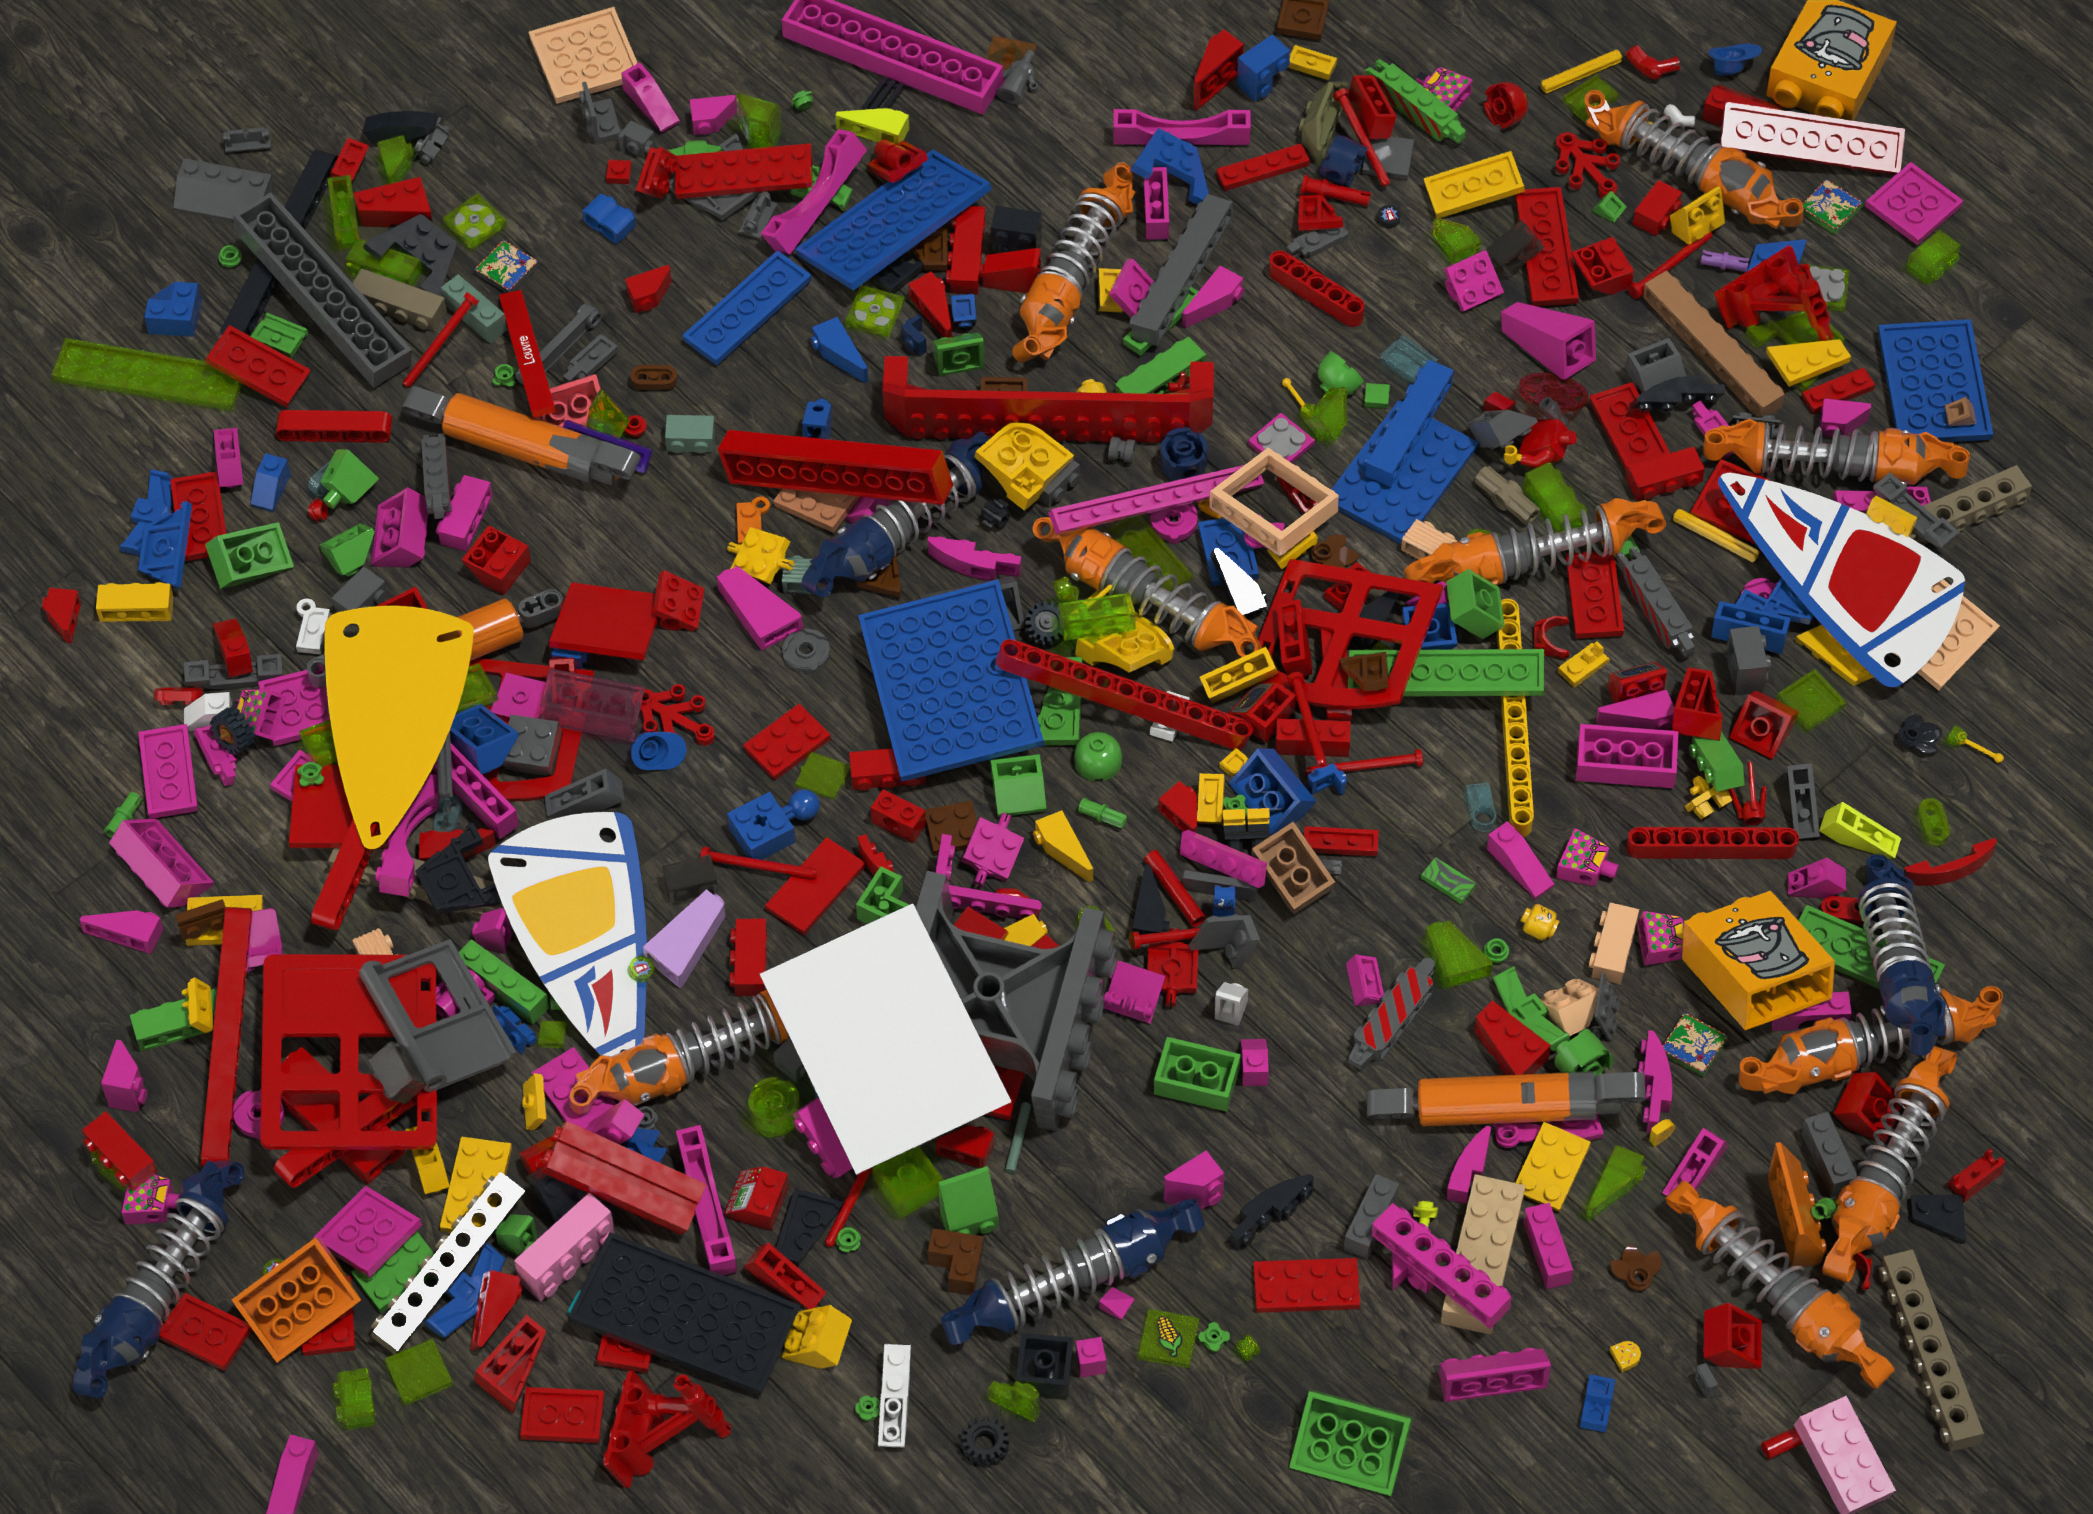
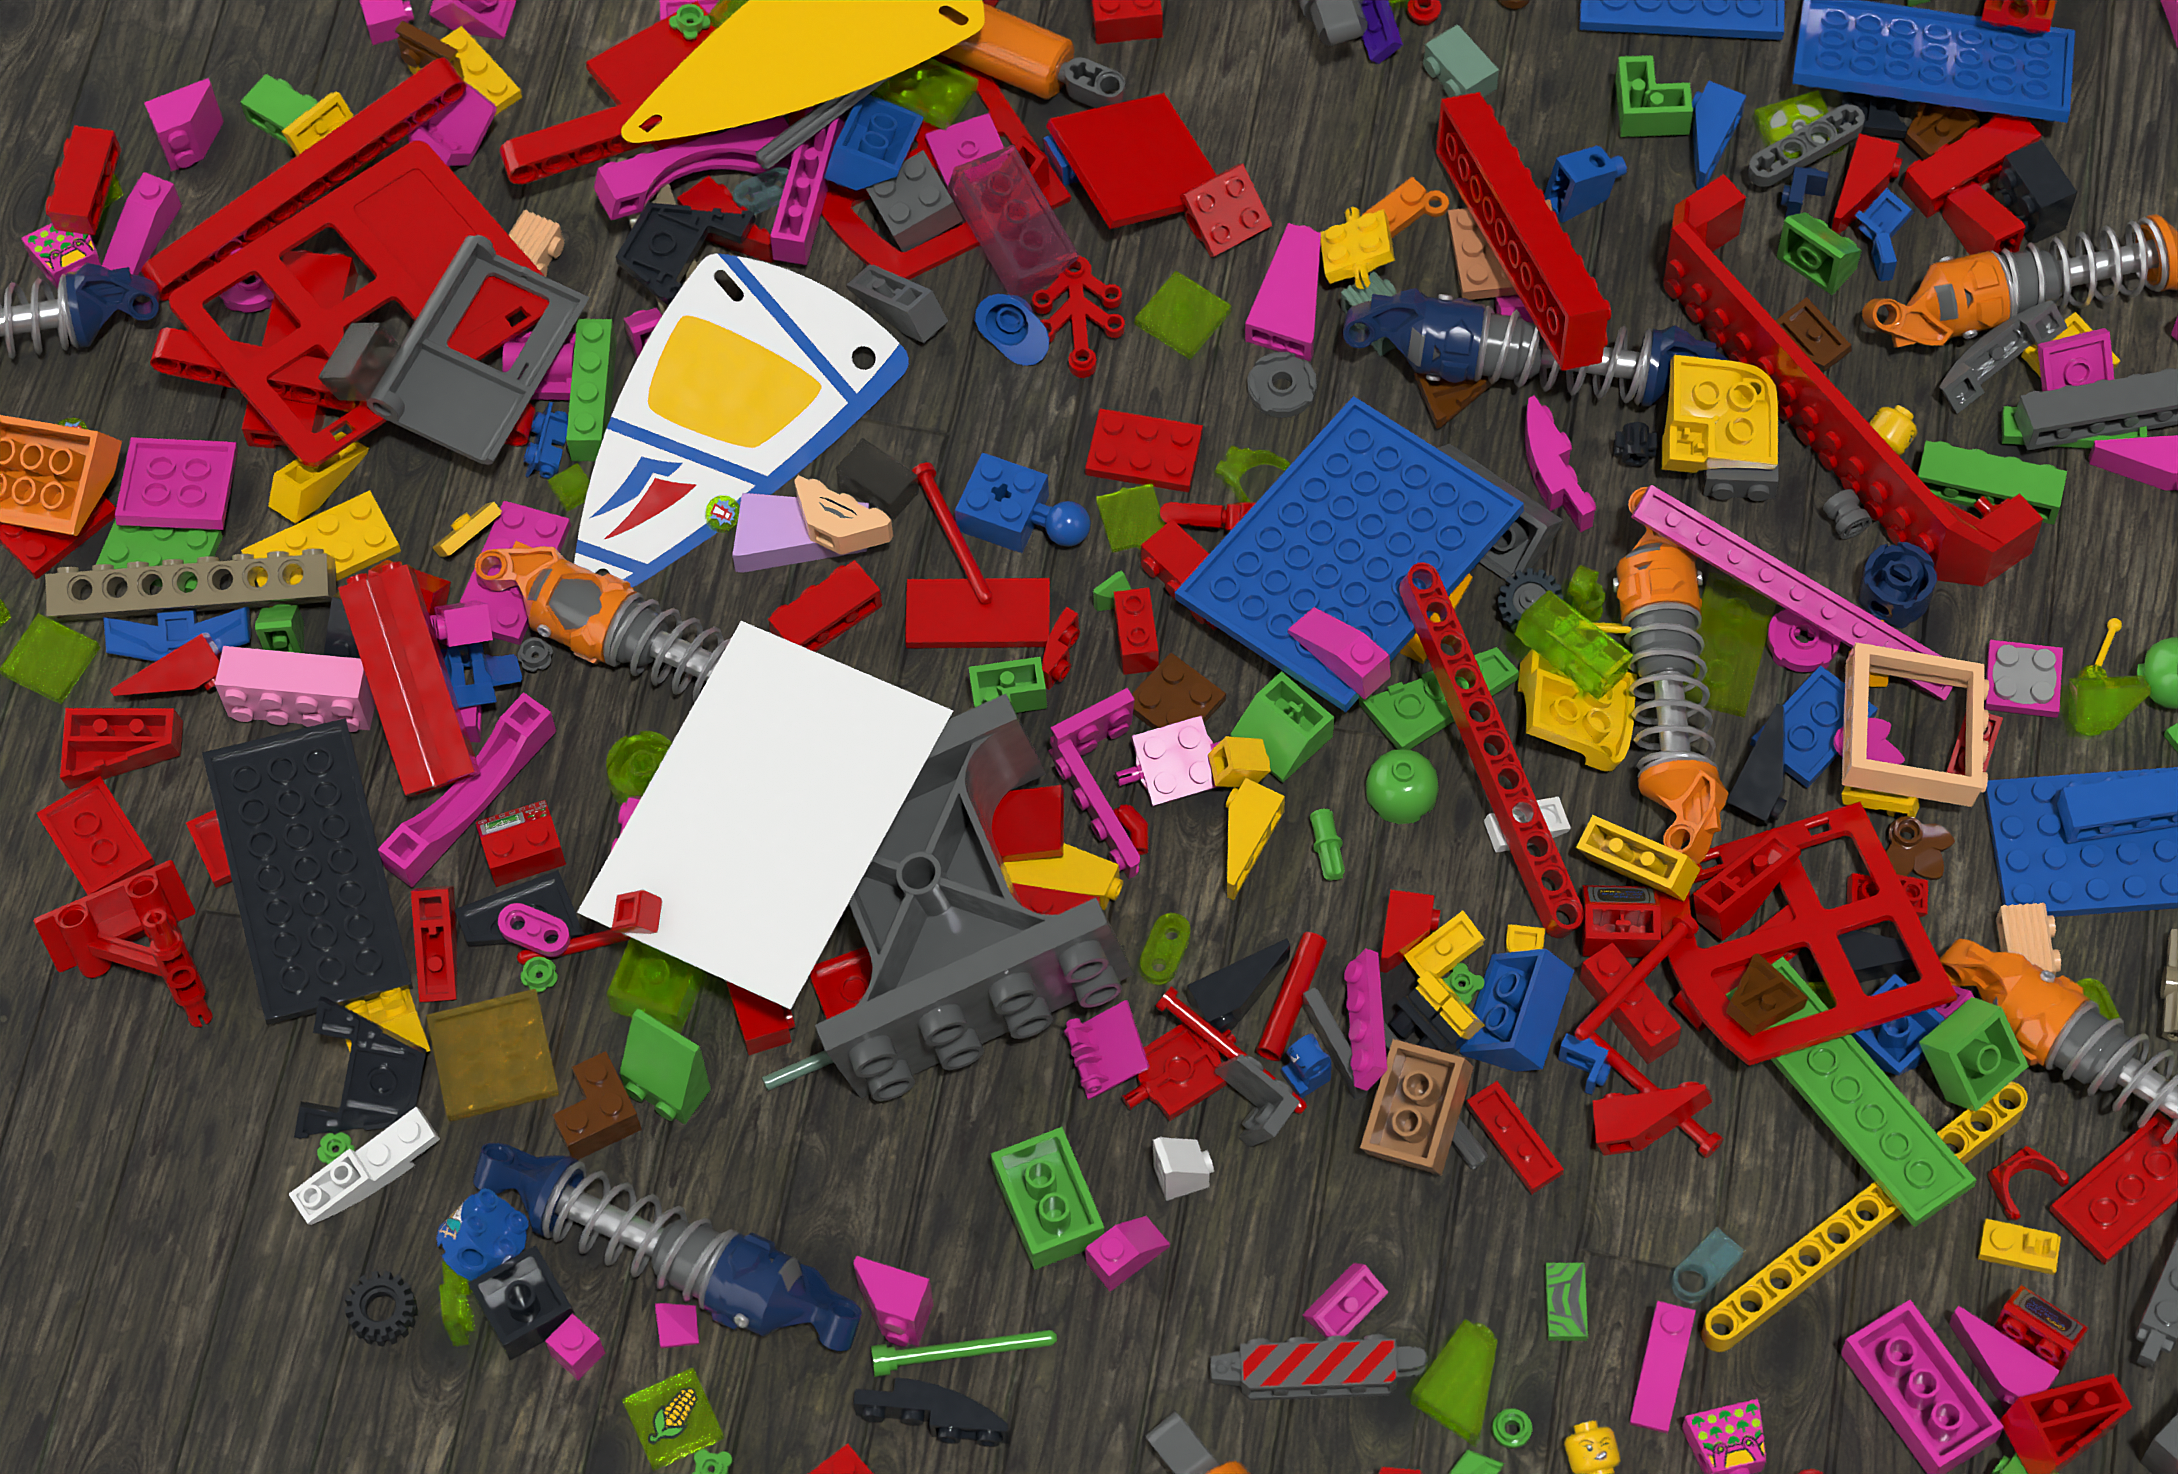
camera: 55 degrees right, 5 degrees up
none -> dark pink slope [102,172,182,275]
none -> black wing [294,996,426,1139]
none -> clear yellow plate [426,988,560,1121]
none -> blue brick [436,1188,529,1281]
none -> dark pink plate [498,903,570,957]
none -> red slope [611,890,662,934]
none -> light nougat slope [794,475,893,555]
none -> bright green piece [871,1330,1057,1377]
none -> bright green slope [1093,571,1131,611]
none -> clear neon green plate [1134,271,1232,360]
none -> red piece [1160,502,1256,532]
none -> yellow brick [1208,736,1271,788]
none -> clear neon green helmet [1215,445,1291,502]
none -> dark pink slope [1288,607,1391,700]
none -> red slope [1592,1082,1713,1156]
none -> bright green brick [1616,55,1693,137]
none -> dark grey beam [1748,104,1865,187]
none -> blue tile [1871,232,1897,282]
none -> dark grey slope [1940,300,2068,414]

